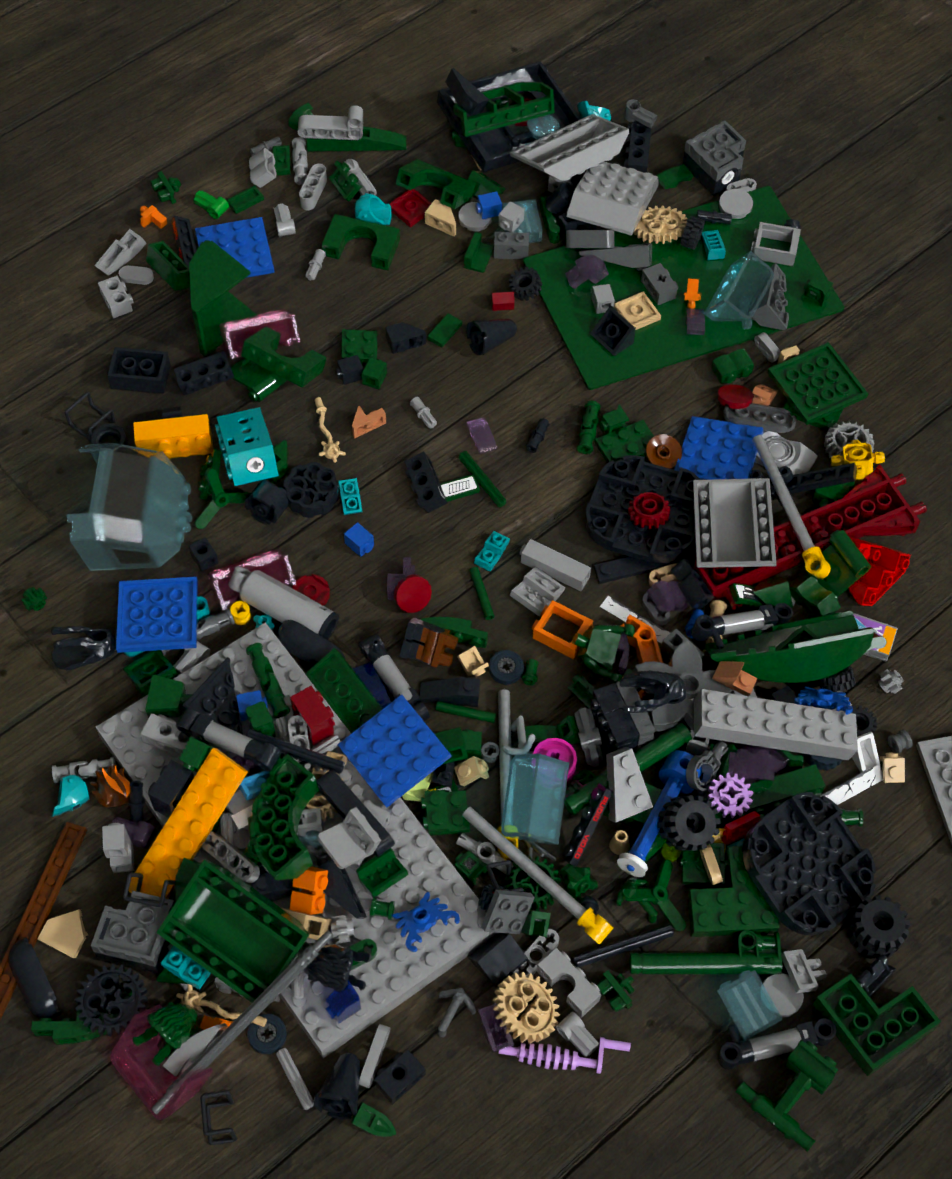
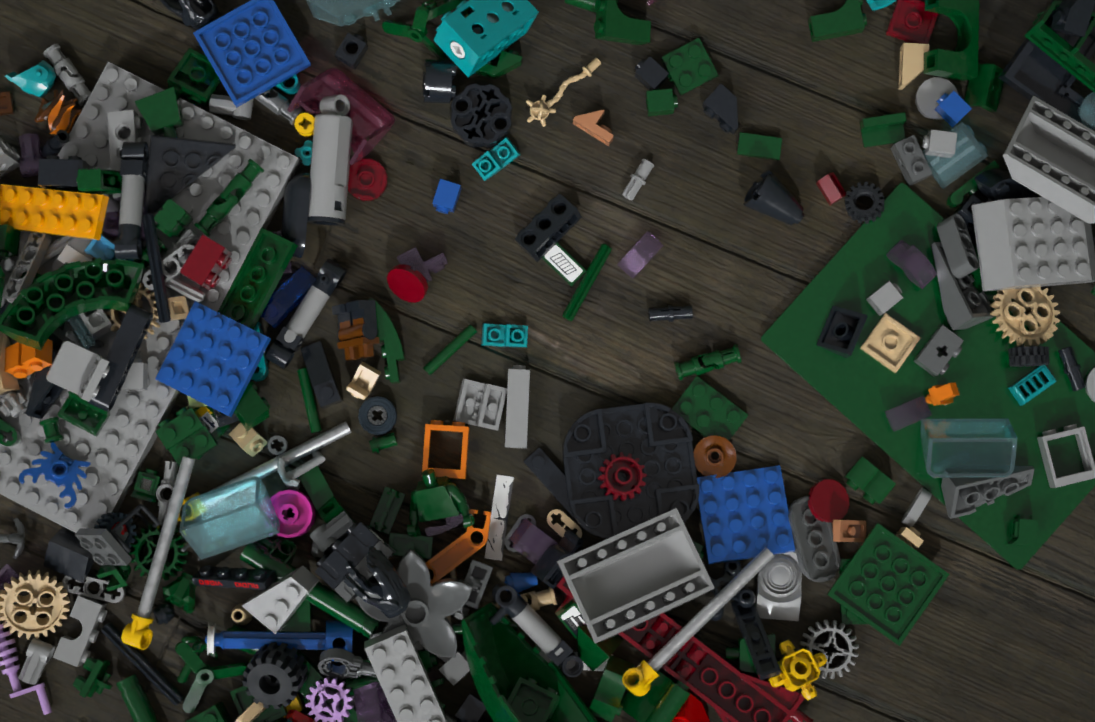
camera: 65 degrees right, 25 degrees up
blue brick [236,690,268,721] -> none
dark green brick [462,729,482,758] -> none
dark green window [599,404,629,434] -> none
nougat slope [712,661,757,696] -> none

